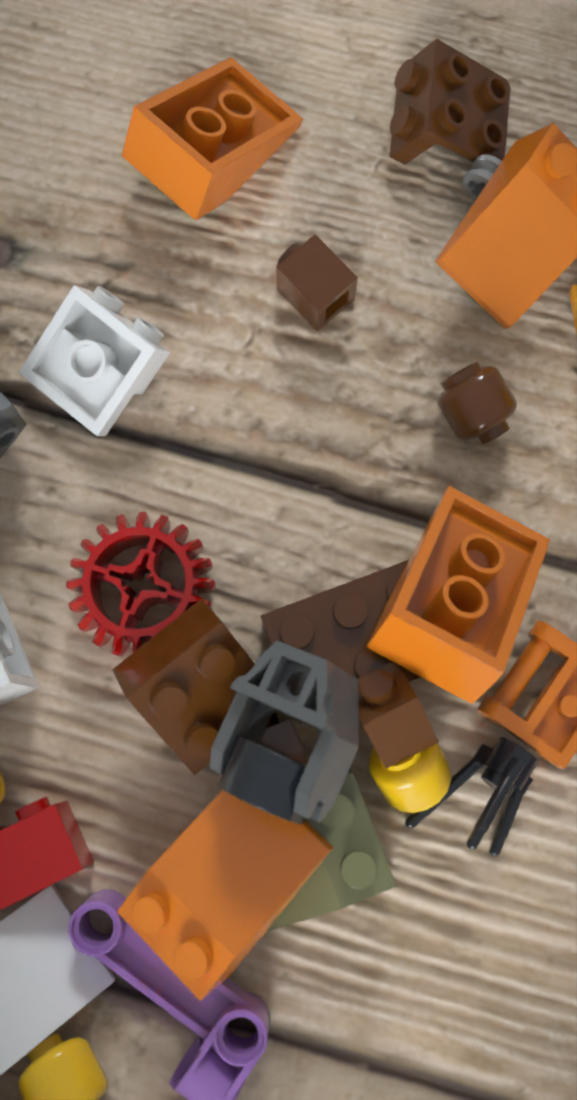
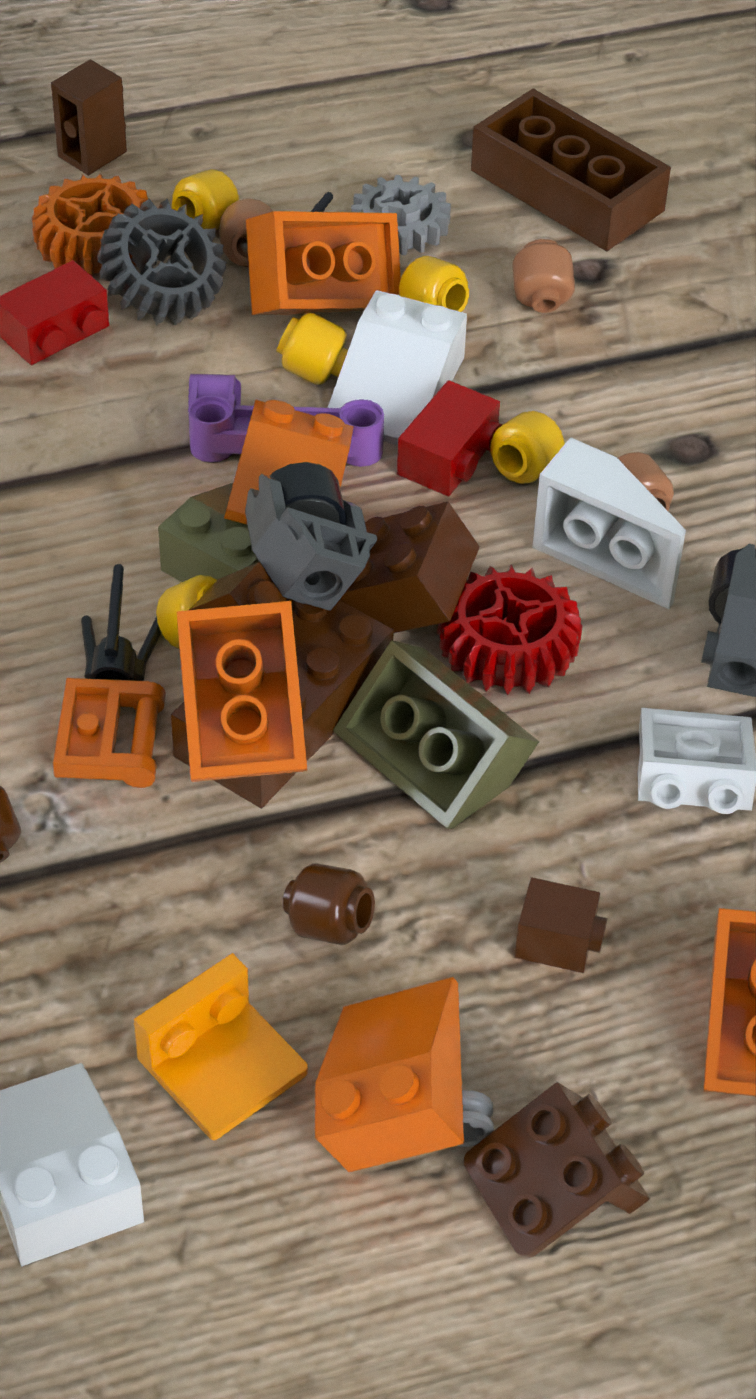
camera: 145 degrees right, 30 degrees down
none -> olive slope [333,640,539,829]

